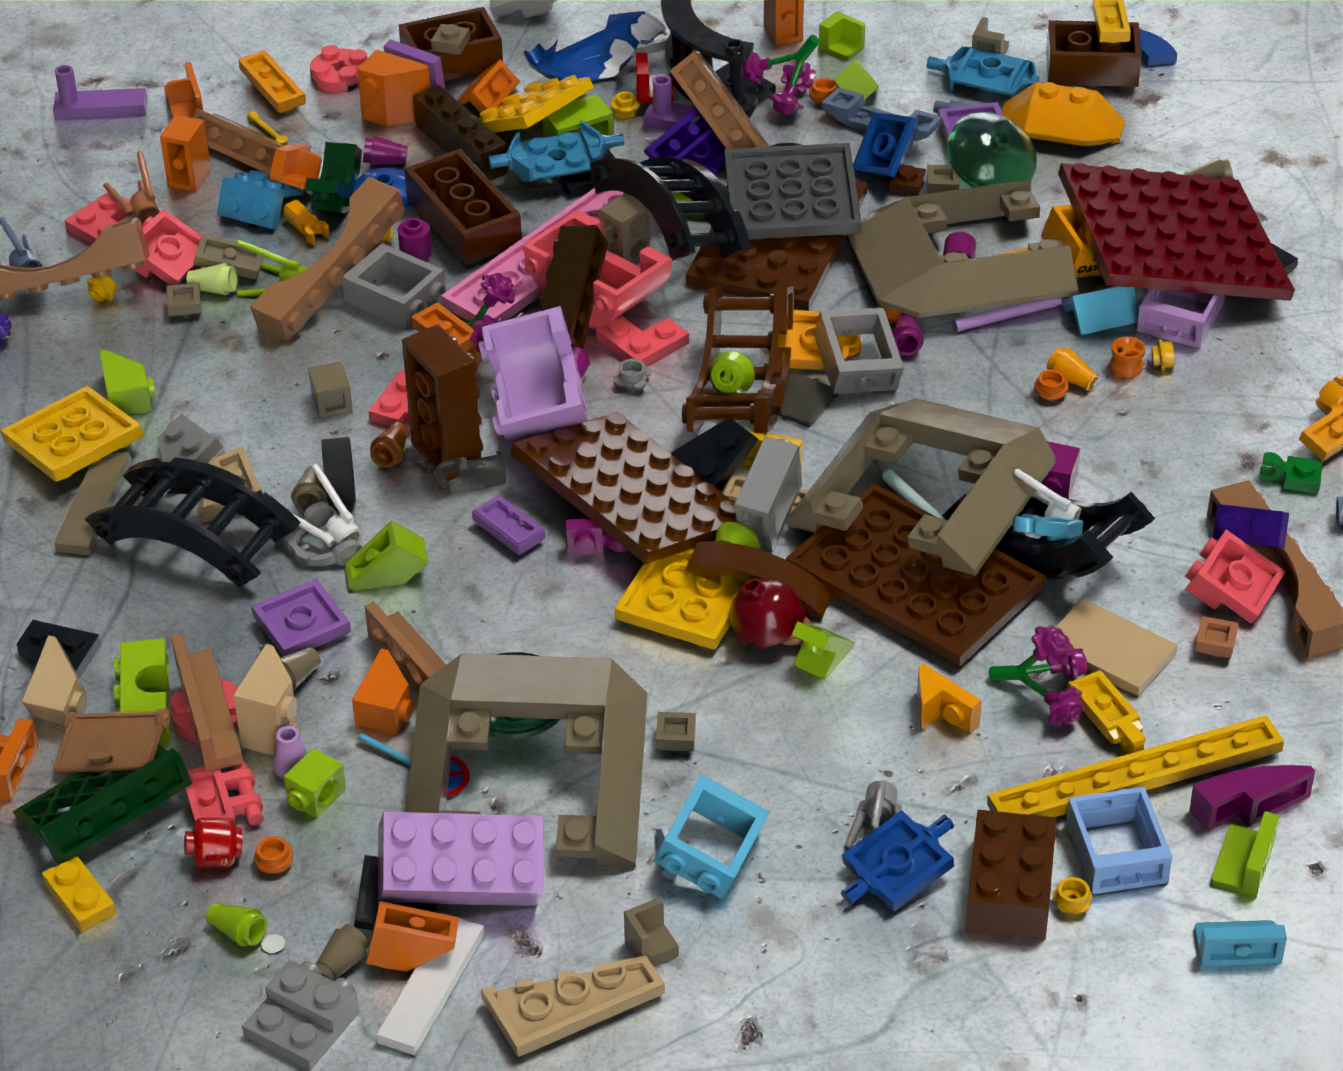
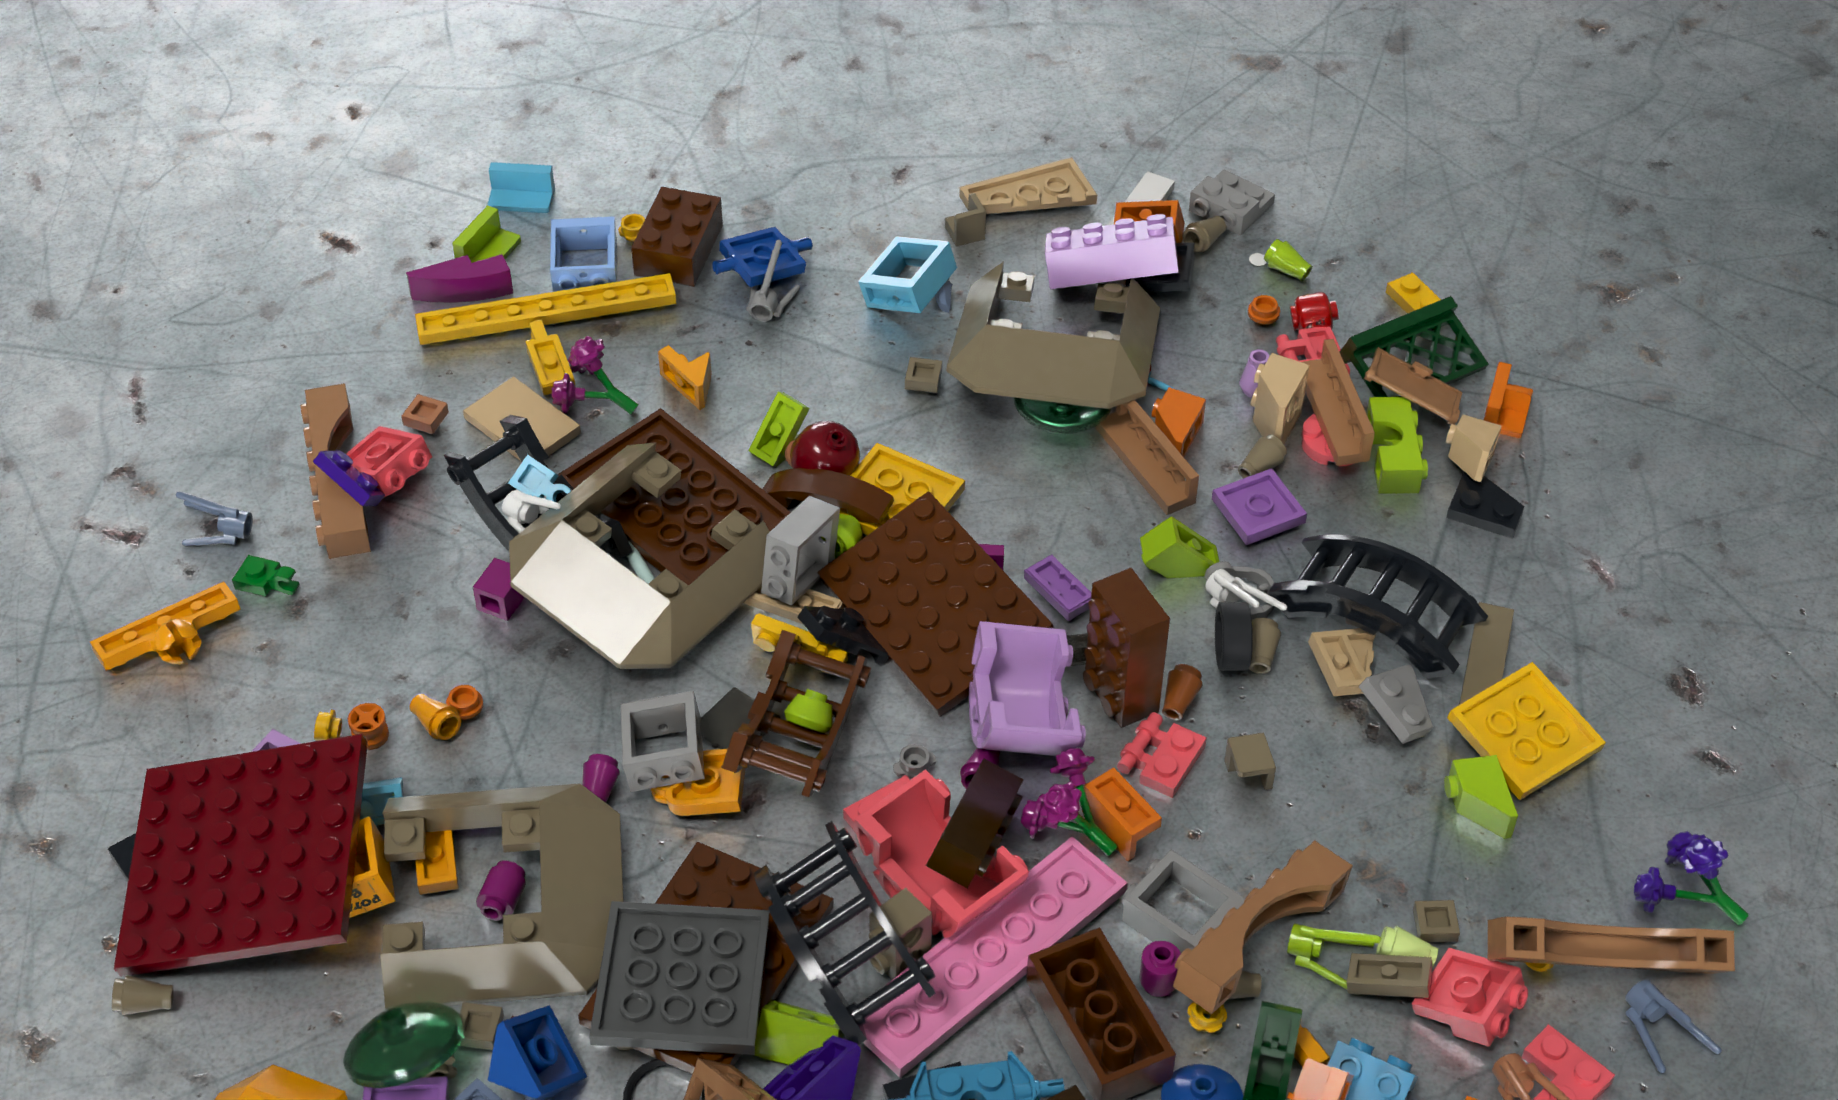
camera: 175 degrees left, 5 degrees up
lime brick [284,748,346,818] -> none

